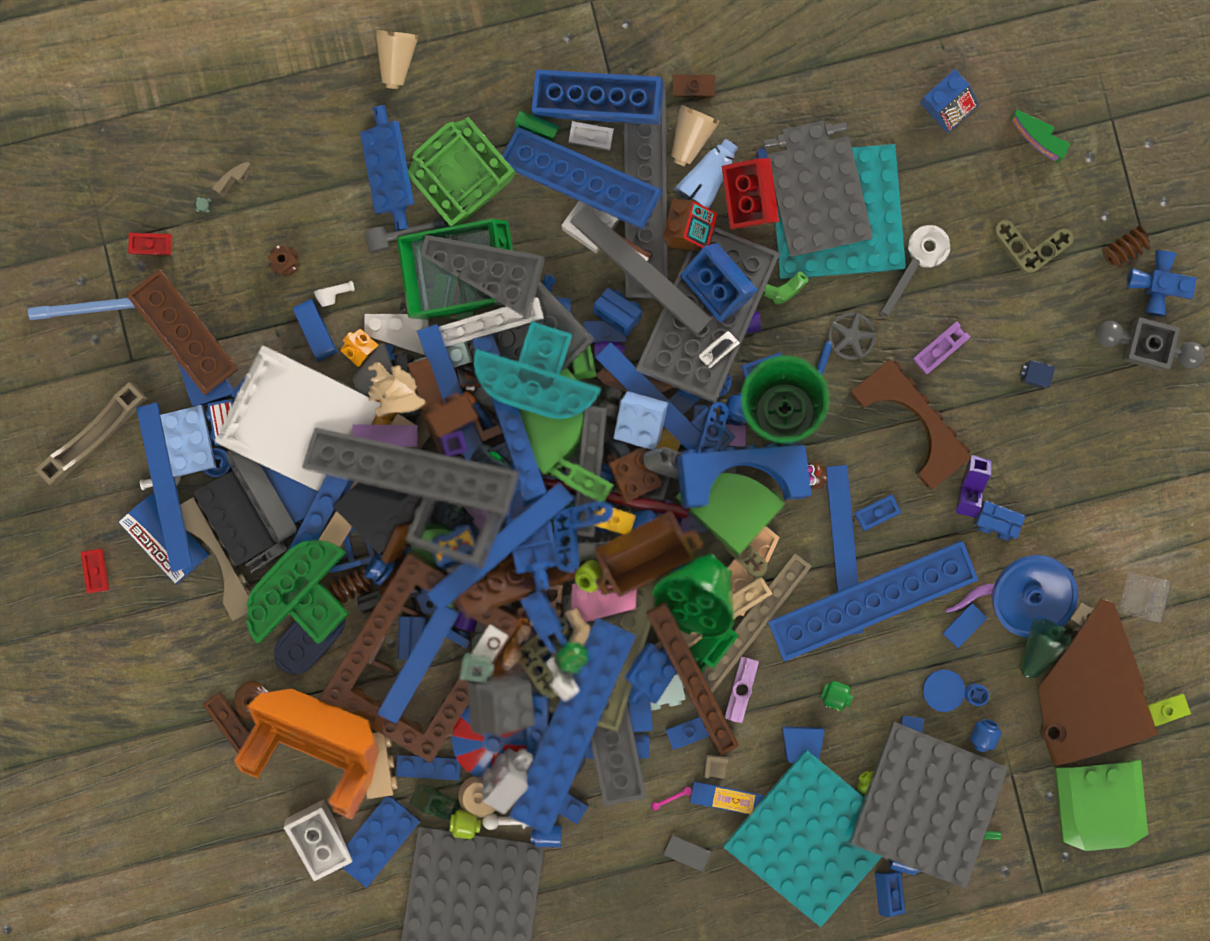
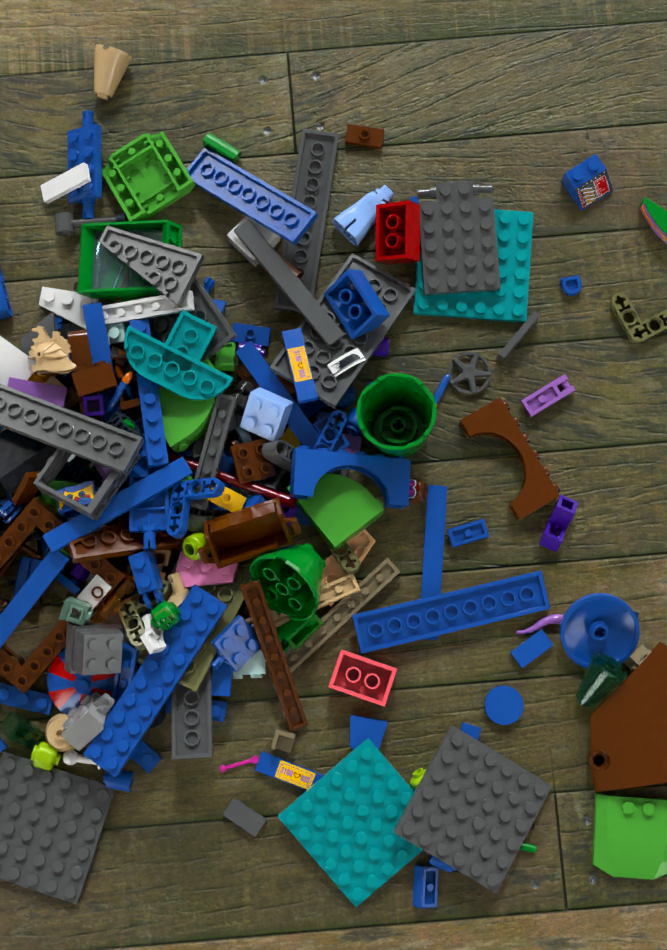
camera: 15 degrees right, 5 degrees down
white bar [314,281,355,307] -> none
light orange brick [340,329,379,367] -> none
blue brick [532,70,664,125] -> none
bright green hinge [551,457,613,502] -> none
white plate [569,121,614,151] -> none
blue brick [593,288,643,336] -> none
slope [663,198,718,251] -> none
blue plate [666,717,709,750] -> none
tan cone [671,105,719,166] -> none
lavender piece [725,656,759,723] -> none
bright green arm [762,272,808,305] -> none
green head [821,680,854,712] -> none
white tile [908,225,950,268] -> none
blue wheel [965,683,989,706] -> none
blue head [970,719,1001,752] -> none
blue brick [973,501,1025,542] -> none
dark blue brick [1019,360,1055,389] -> none
none -> white tile [40,162,91,204]
none -> blue piece [105,371,132,413]
none -> blue tile [282,328,318,404]
none -> coral brick [328,649,397,707]
none -> blue tile [560,275,582,296]

